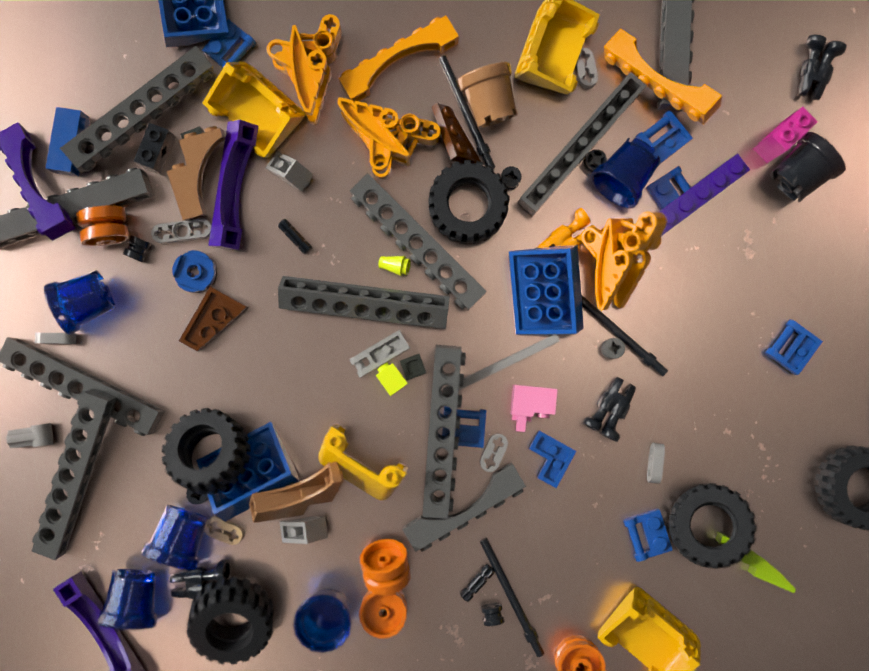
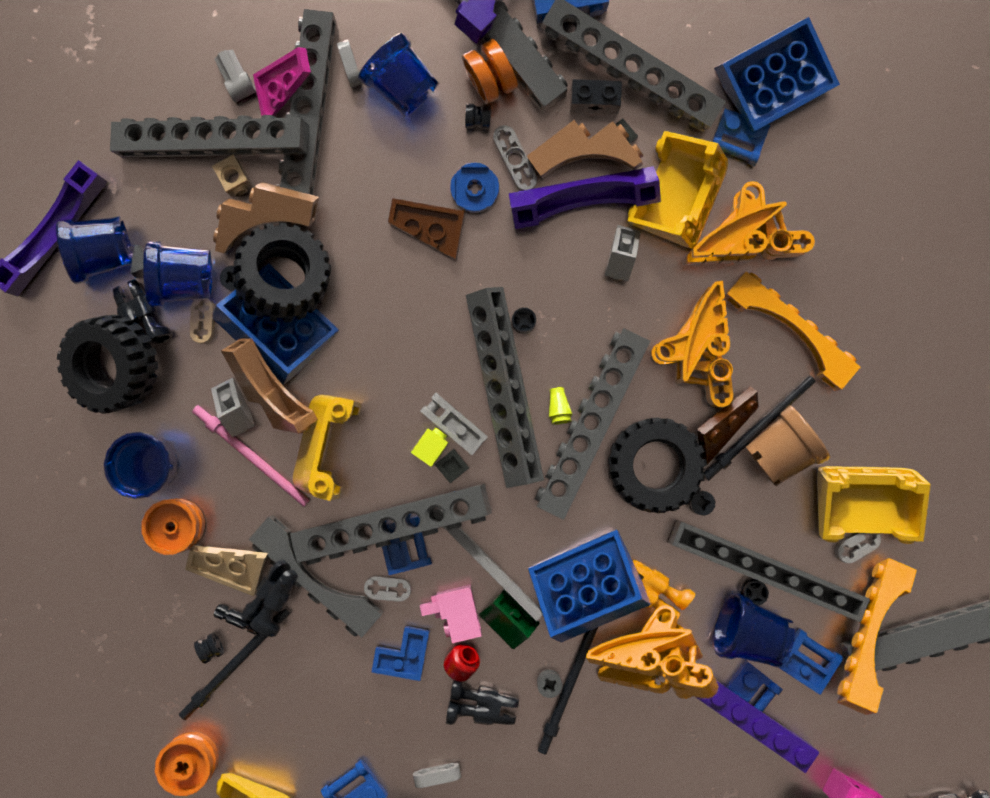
camera: 75 degrees right, 0 degrees up
black axle [278,219,312,254] -> none
orange wheel [360,539,411,596] -> none
none -> dark grey slope [131,244,153,278]
none -> tan wing [185,545,268,596]
none -> bright pink bar [192,405,310,507]
none -> tan brick [212,154,253,197]
none -> medium nougat arch [213,182,319,253]
none -> black piece [243,559,298,637]
none -> dark pink wing [253,47,311,116]
none -> red head [443,644,480,682]
none -> dark green panel [479,589,540,649]
none -> black wheel [512,307,536,334]

